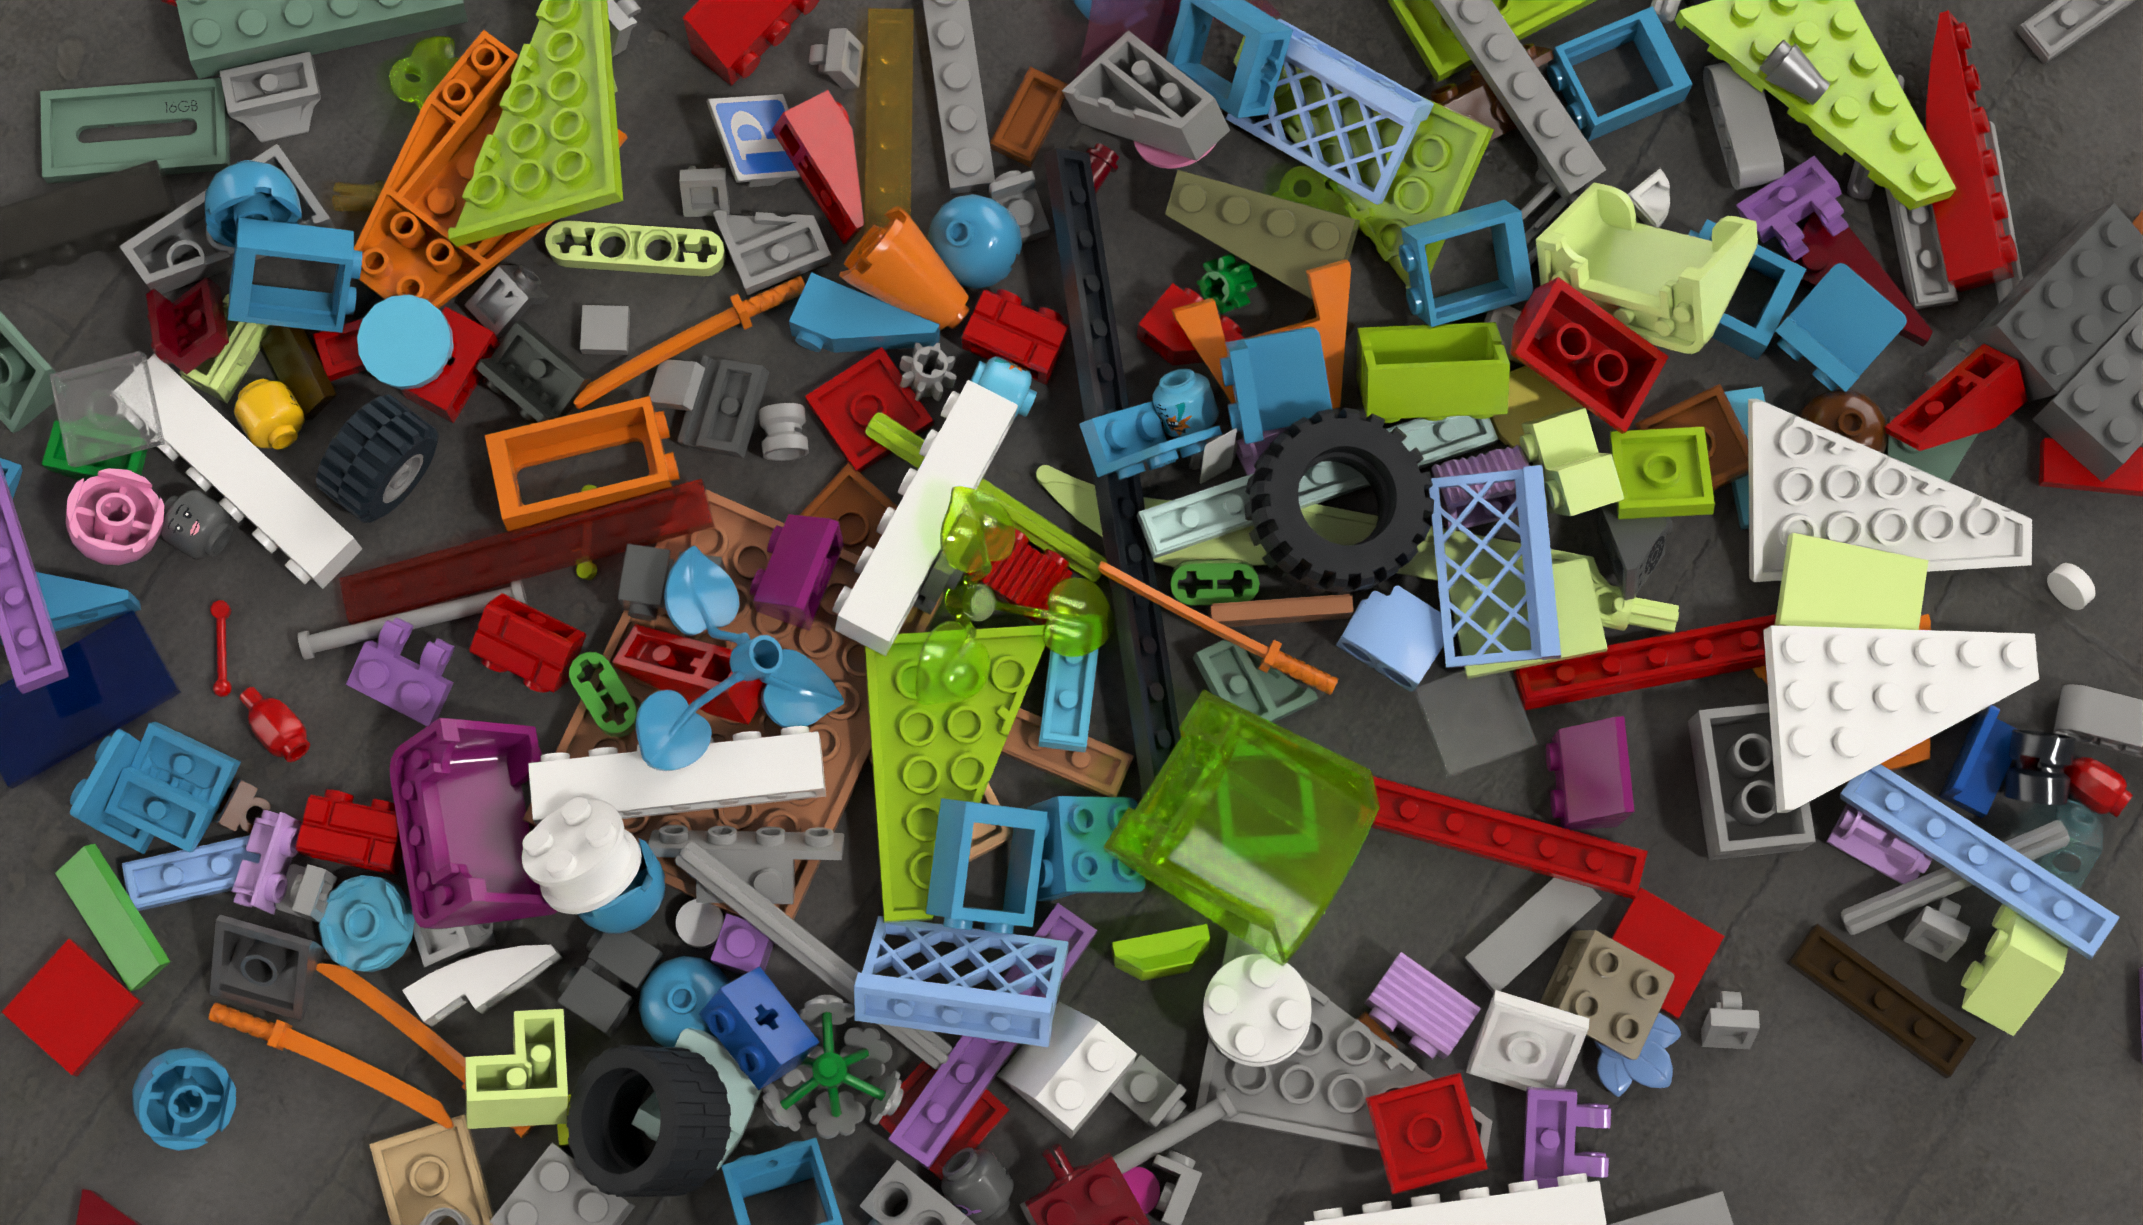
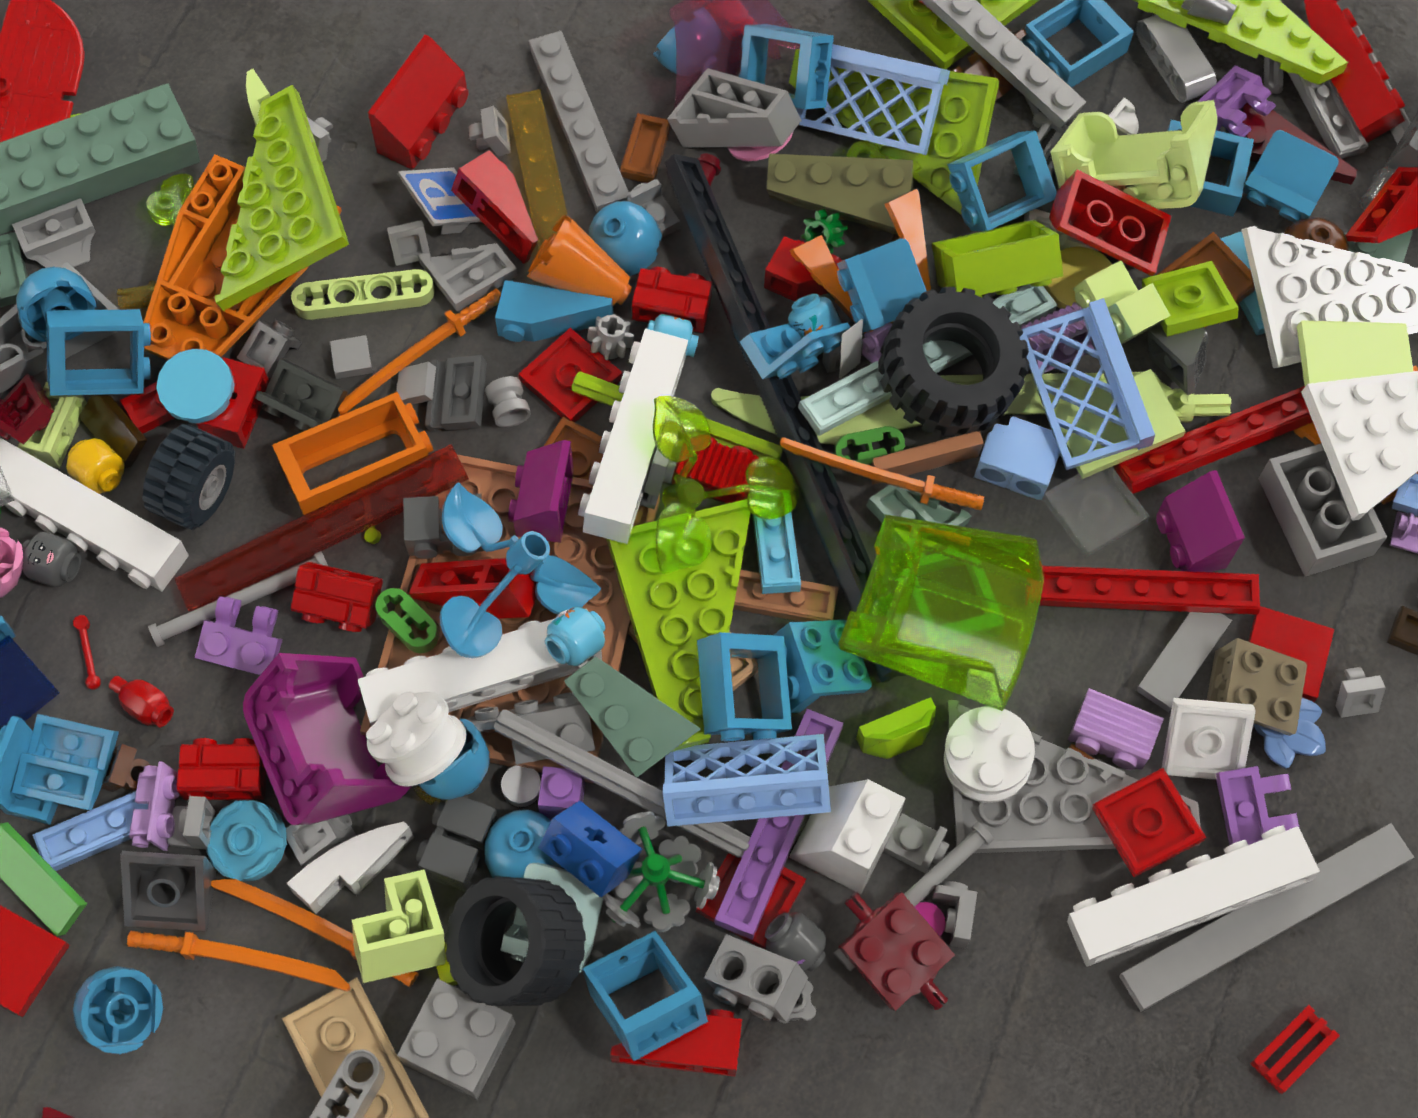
camera: 10 degrees left, 10 degrees down
none -> medium azure head [545,607,606,666]
none -> sand green wing [564,656,701,777]

